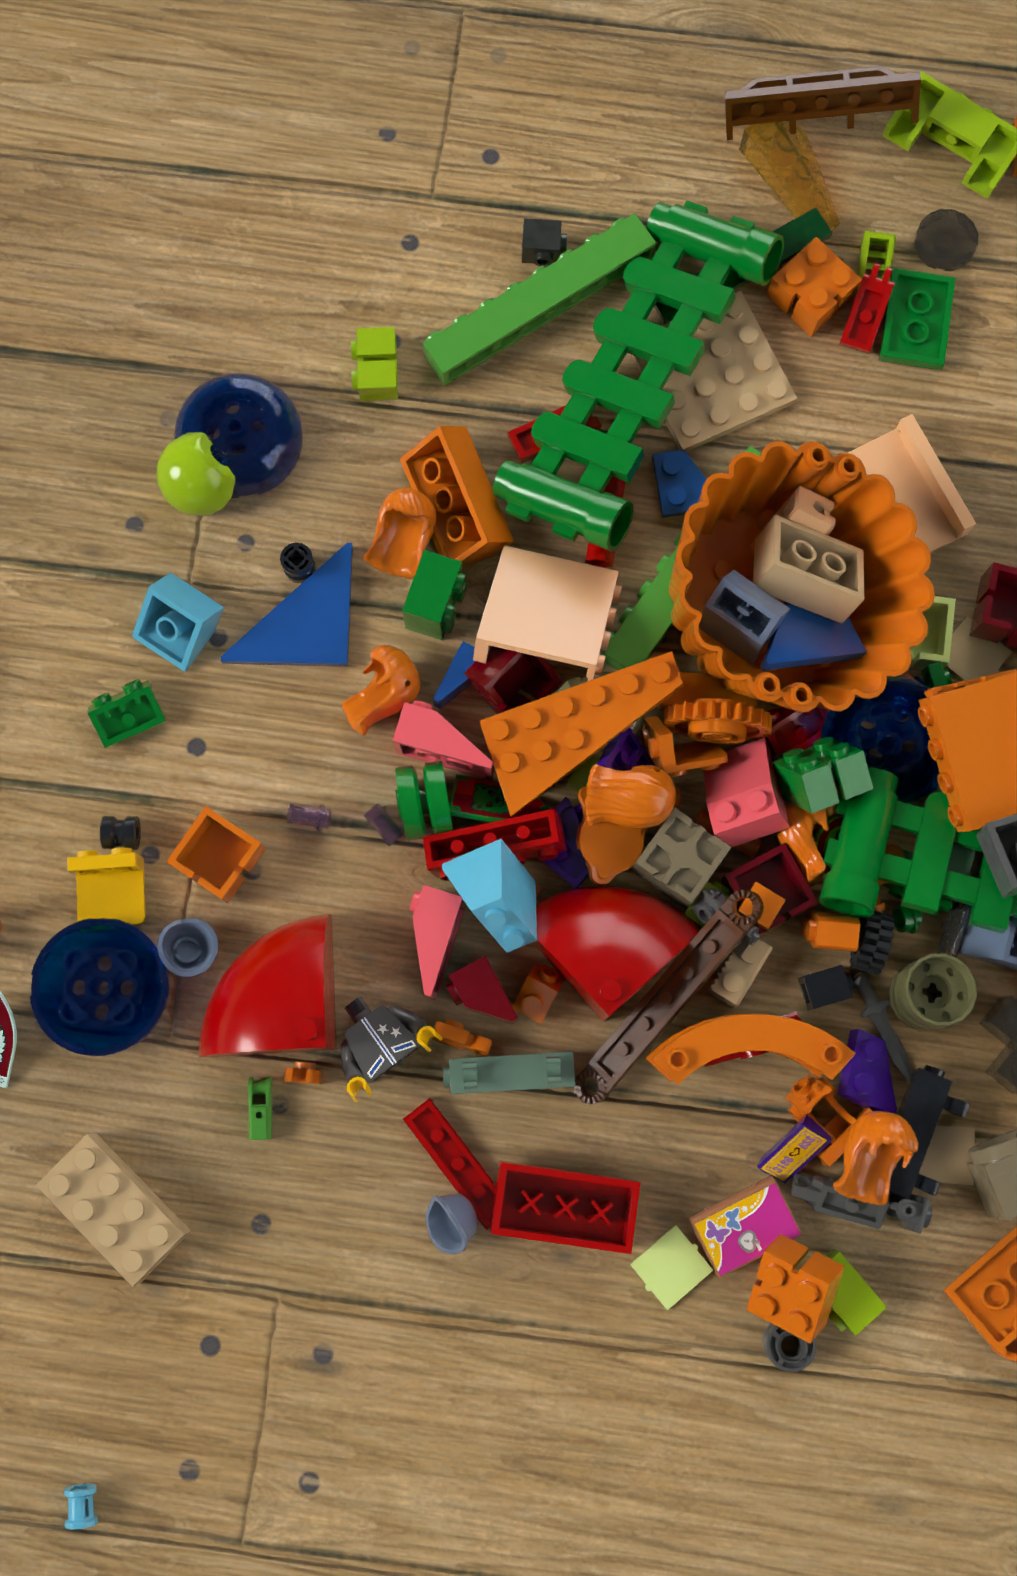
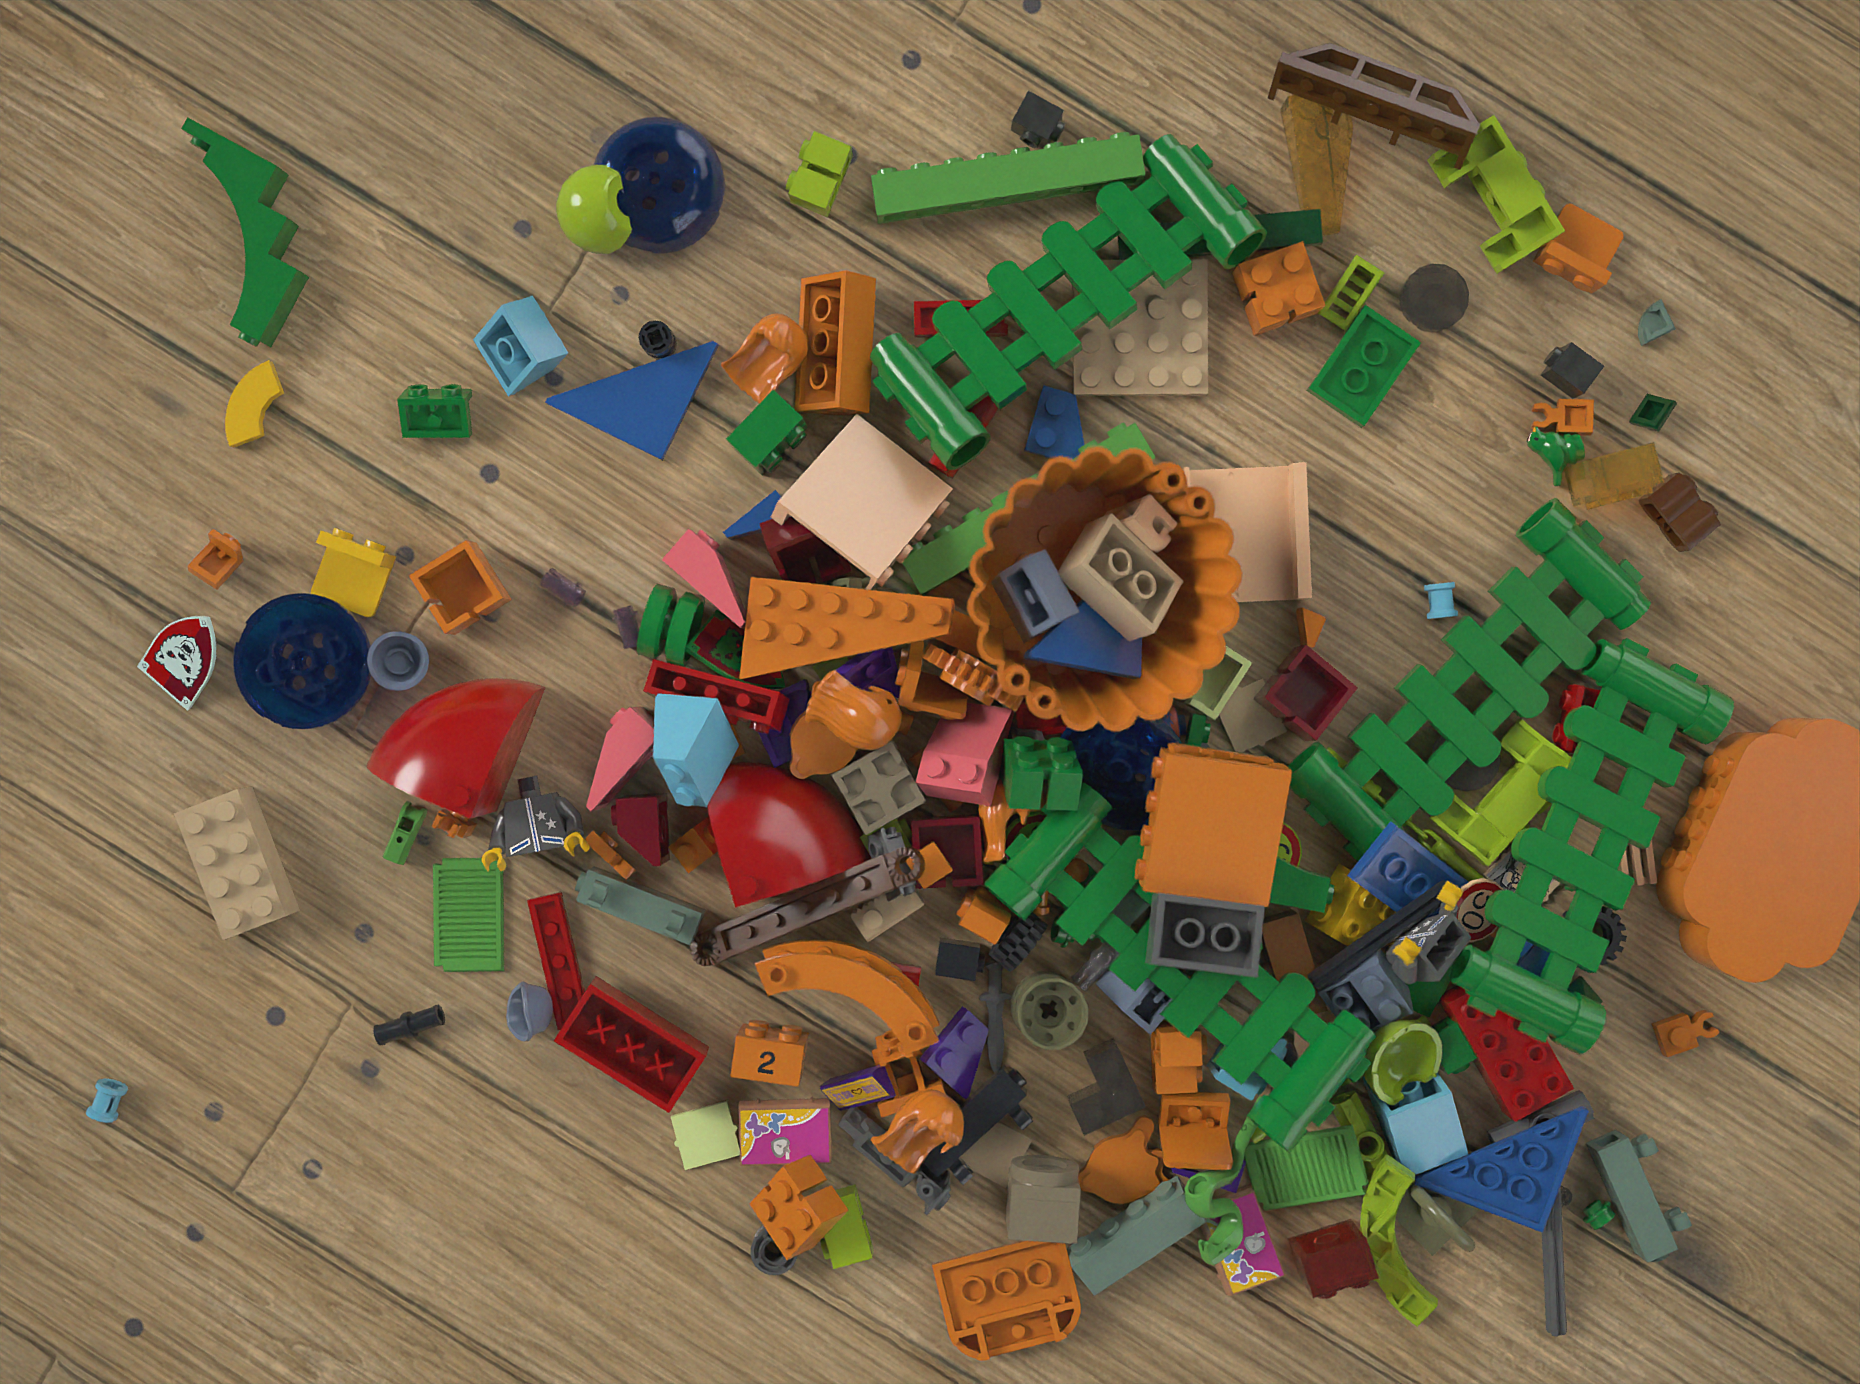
camera: 30 degrees right, 10 degrees up
black wheel [100,816,141,850] -> none
orange piece [342,645,421,736] -> none
red hinge [839,263,895,354] -> none
none -> black pin [373,1004,445,1046]
none -> bright green window [433,858,504,972]
none -> orange brick [730,1020,809,1087]
none -> orange slope [1296,607,1326,648]

